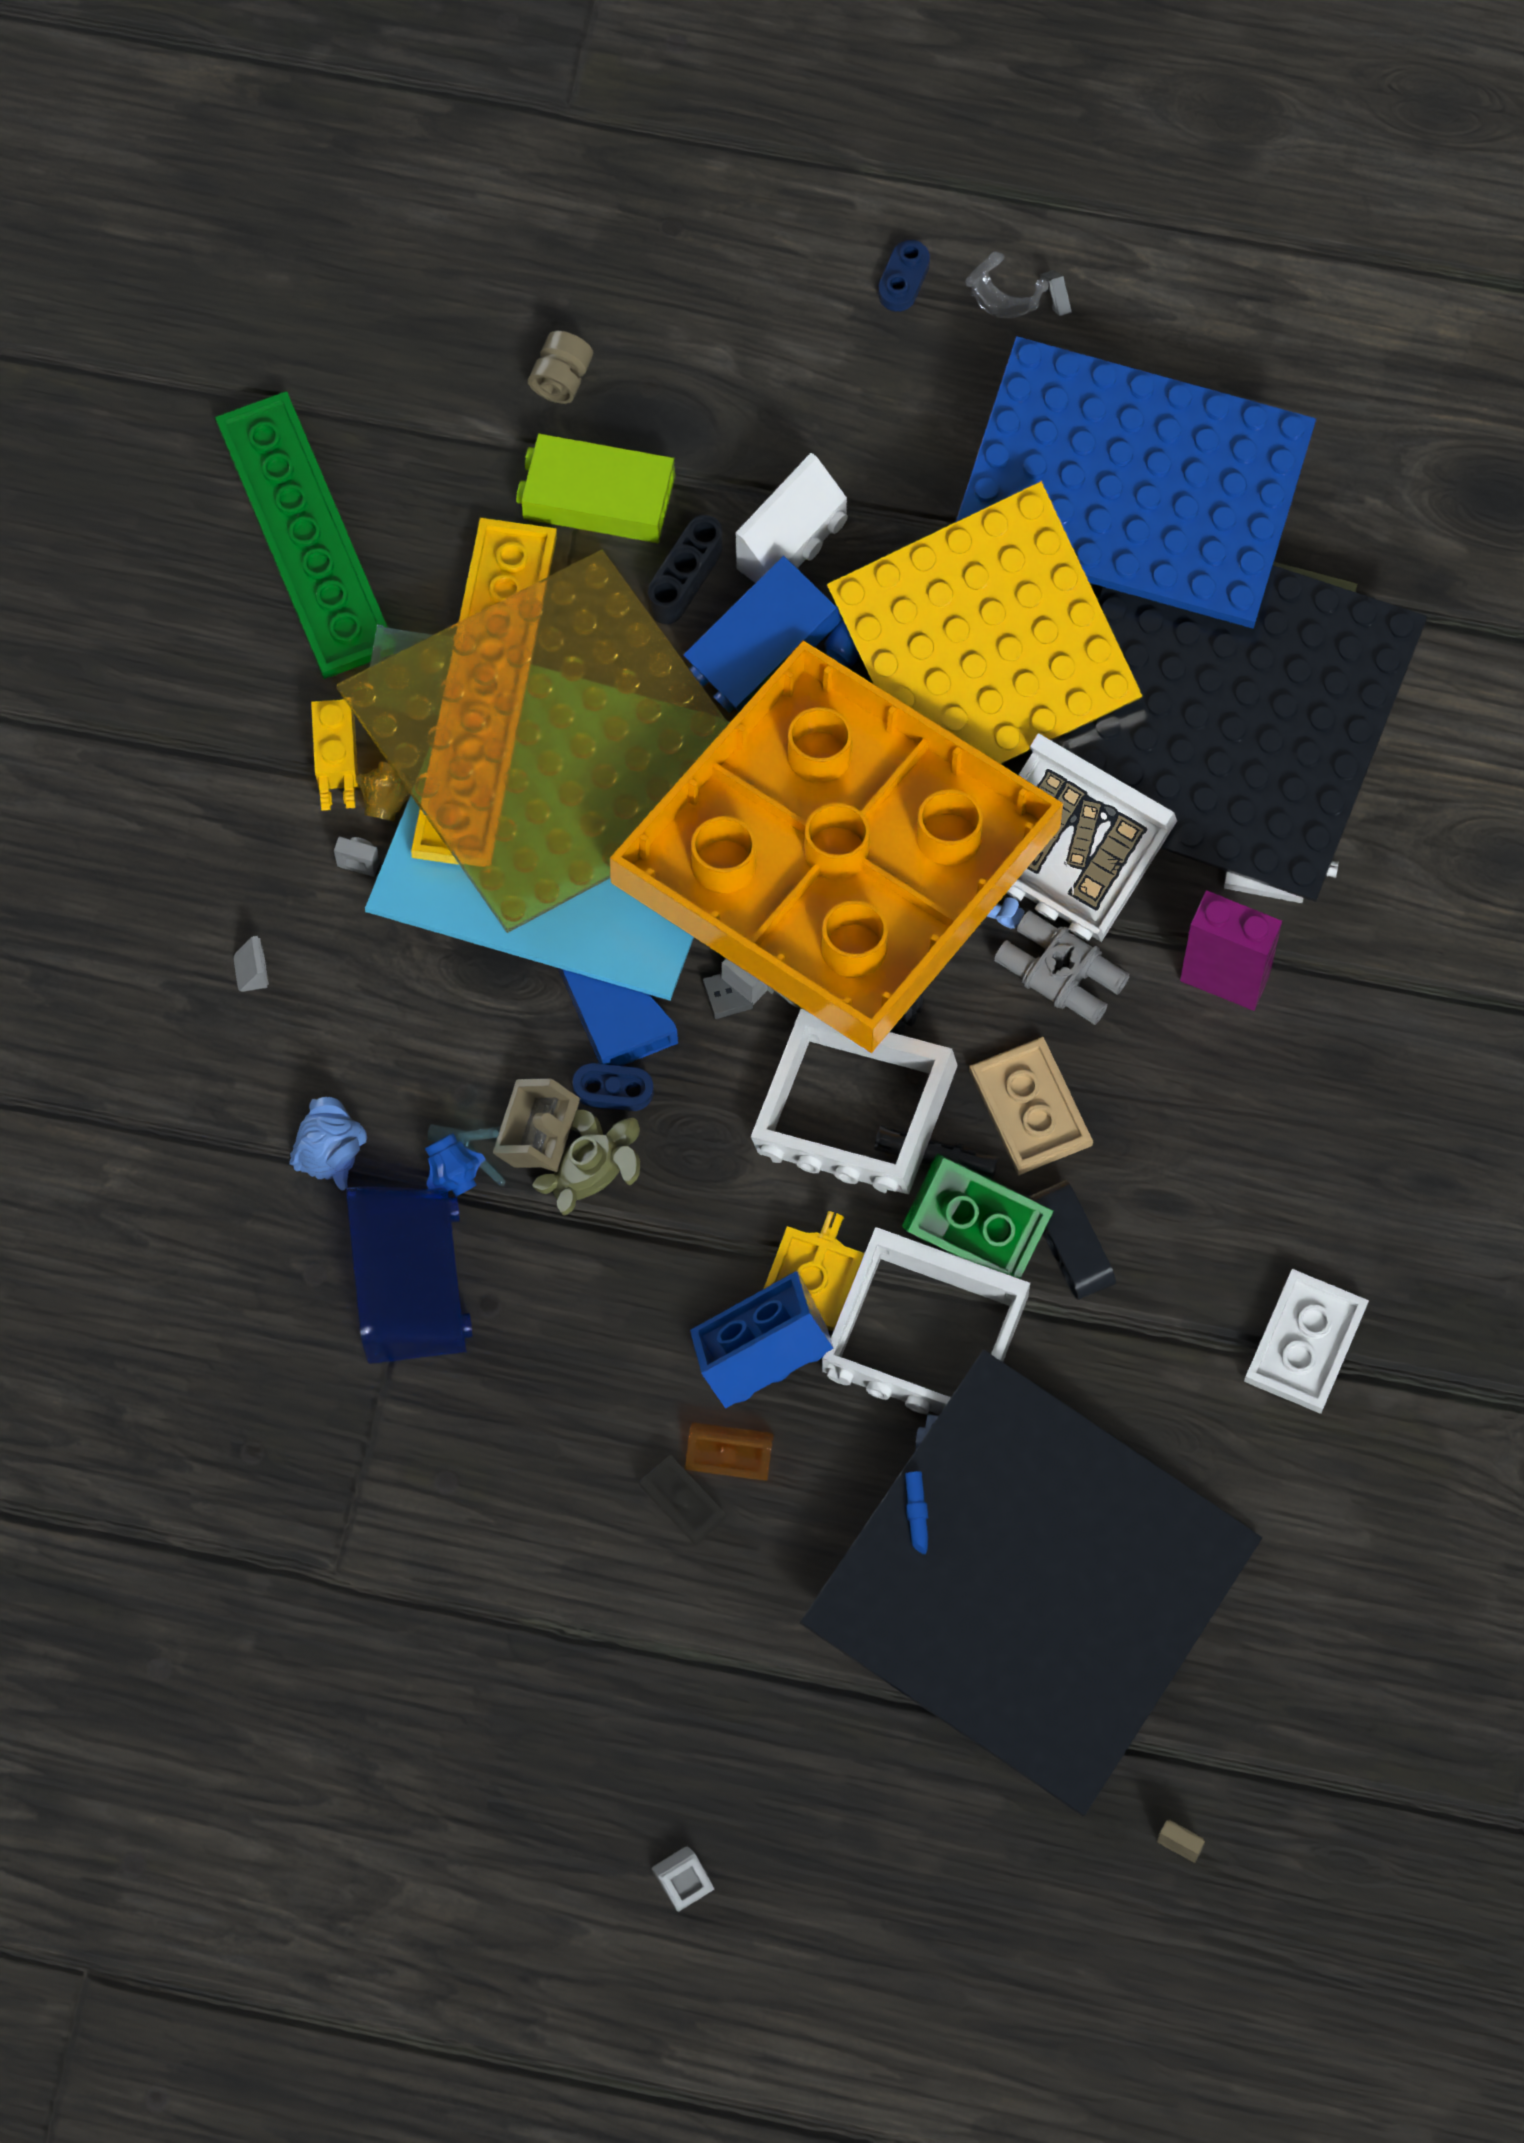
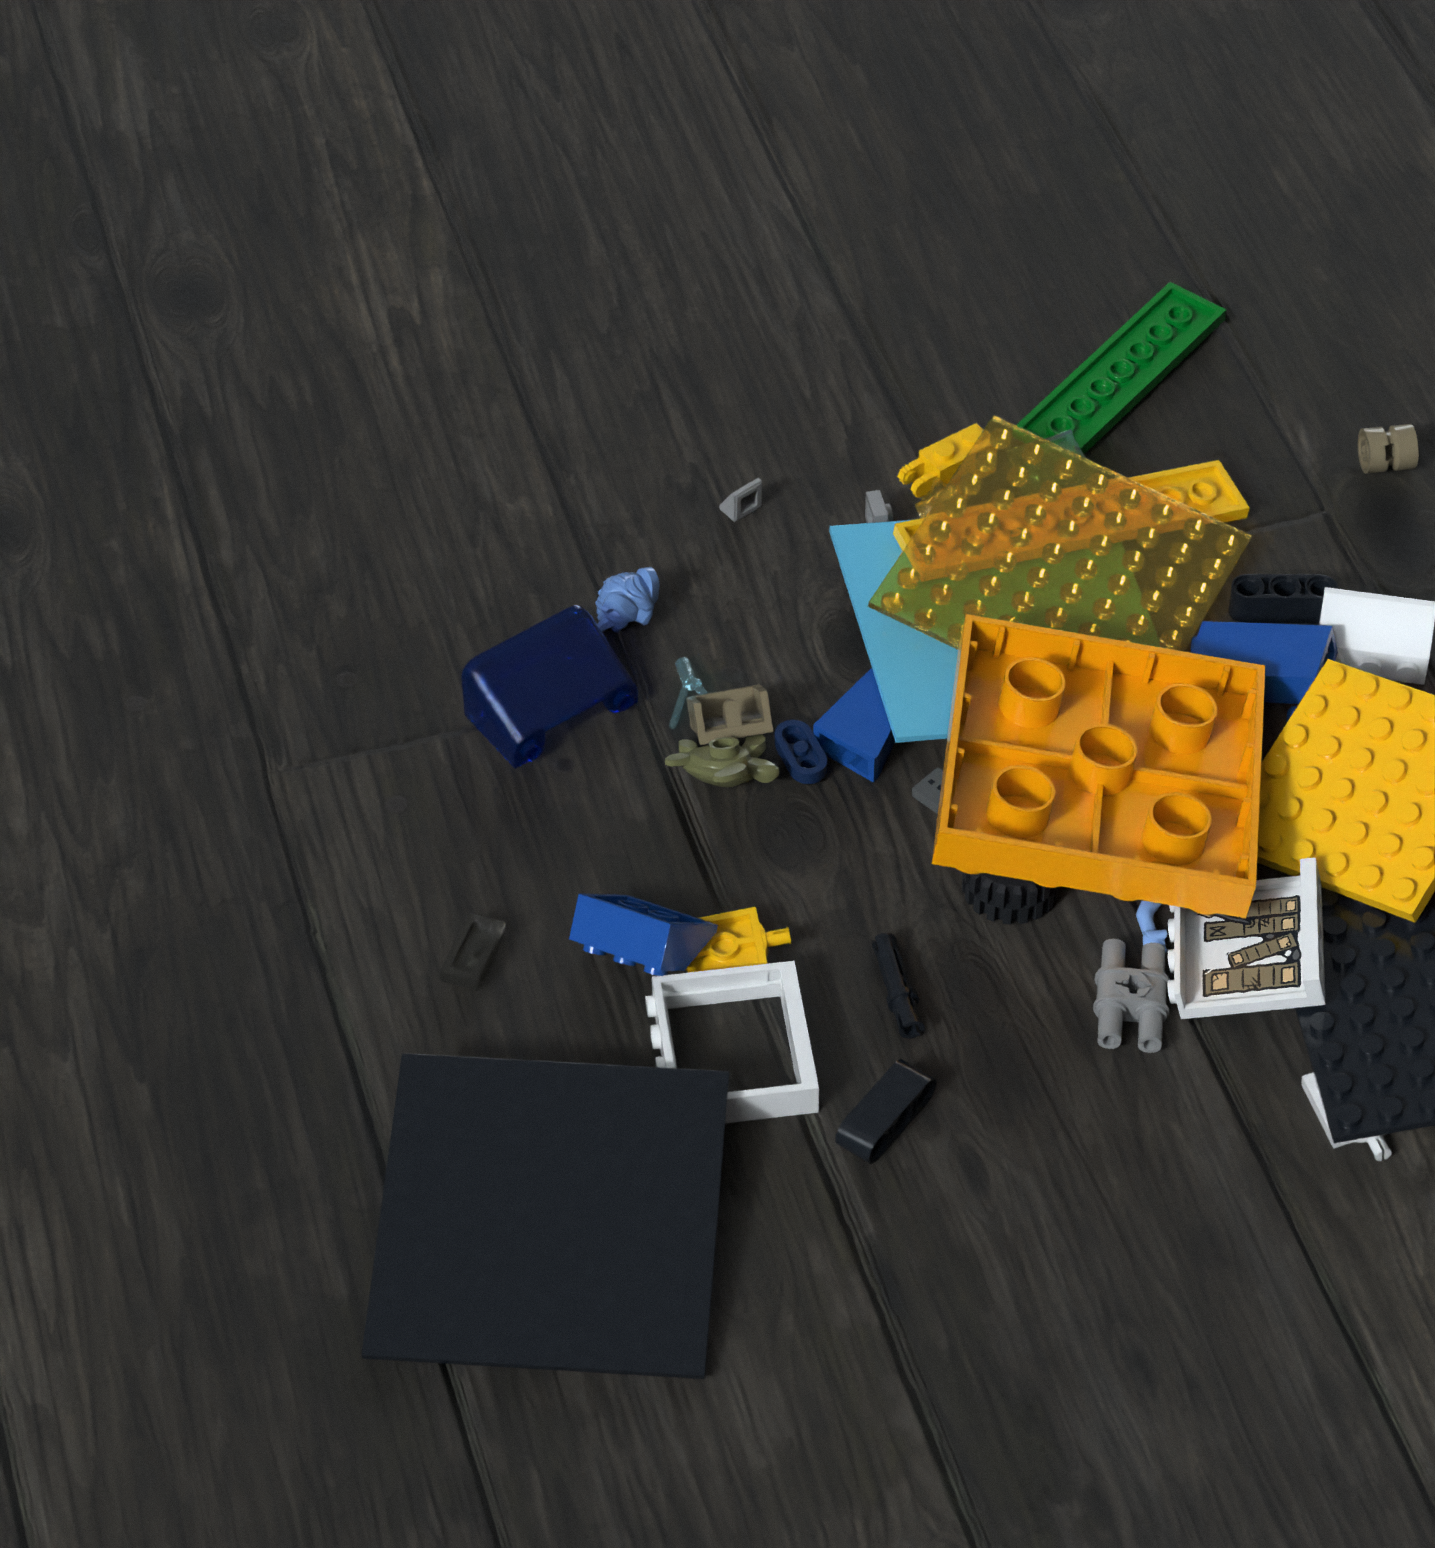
camera: 60 degrees right, 20 degrees down
blue rock [425,1133,486,1197] -> none
lime brick [516,434,675,543] -> none
light grey slope [652,1847,714,1912] -> none
clear orange slope [685,1423,774,1481] -> none
white window [751,1009,958,1195] -> none
green slope [902,1153,1053,1279] -> none
blue piece [905,1472,928,1554] -> none
tan tile [969,1037,1093,1175] -> none
dark tan tile [1157,1820,1205,1863] -> none
magenta brick [1180,890,1282,1011] -> none
white plate [1244,1269,1369,1414] -> none

